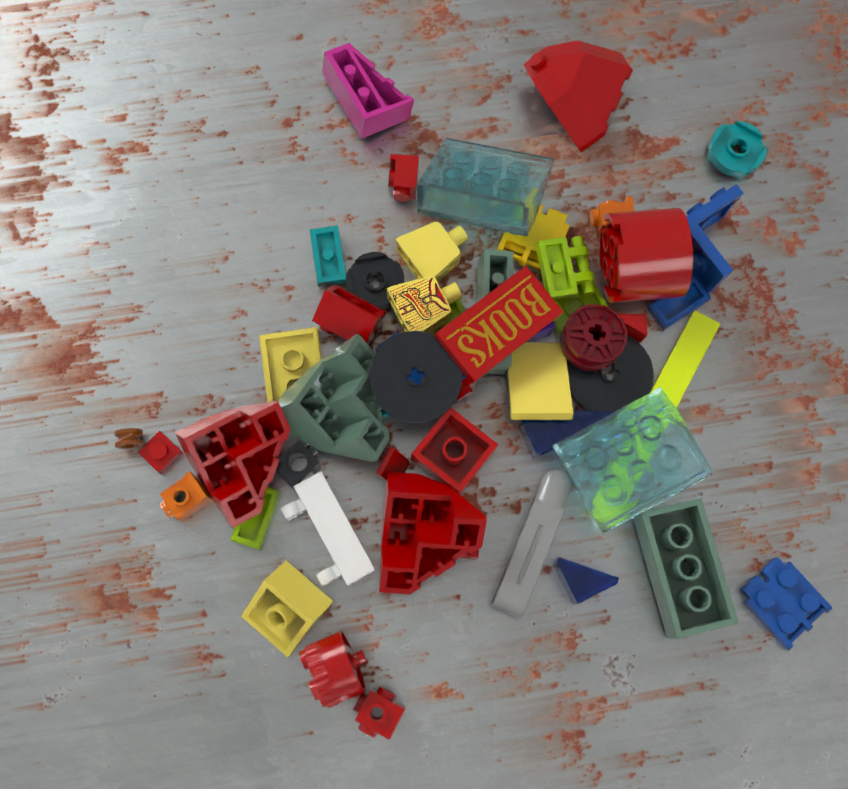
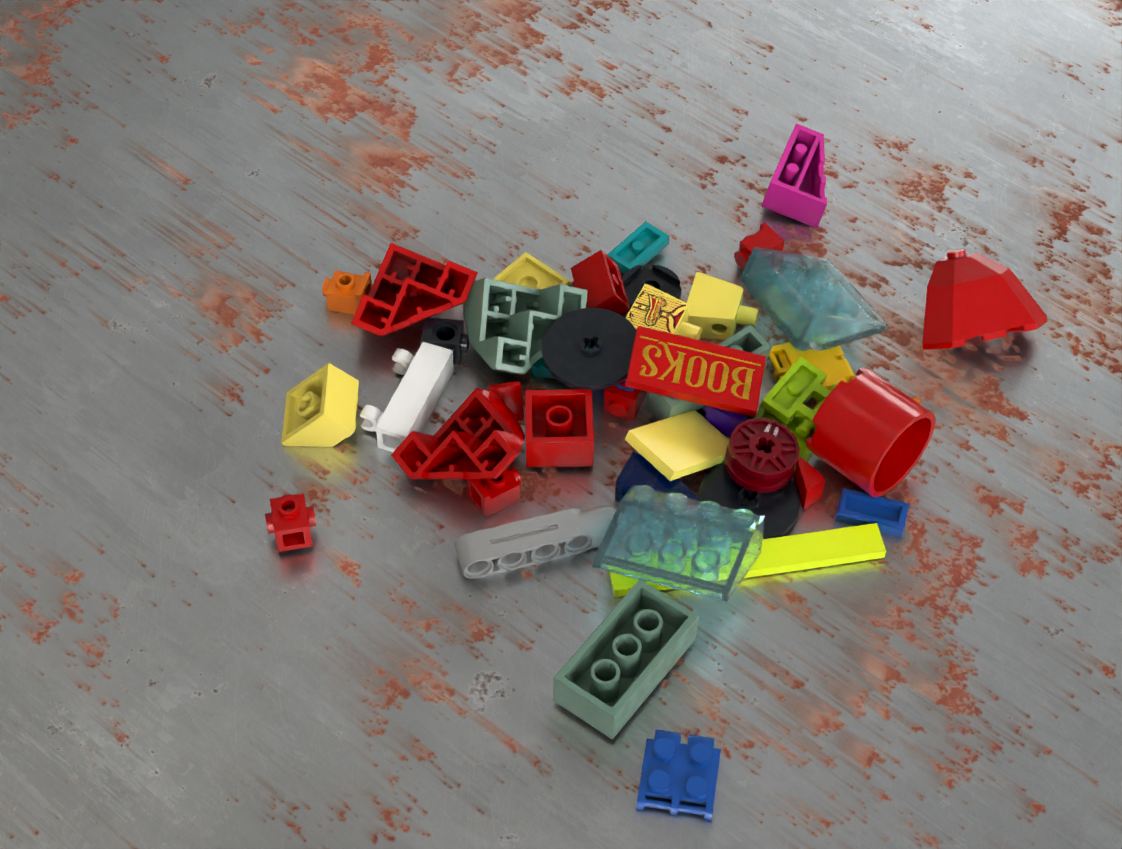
camera: 55 degrees right, 25 degrees down
dark orange bush [114,428,144,449] -> none
red plate [138,431,183,475] -> none
lime tile [230,487,281,550] -> none
red piece [299,631,367,708] -> none
clear blue slope [552,557,619,604] -> none
blue bracket [686,184,744,294] -> none
teal plate [707,121,767,179] -> none

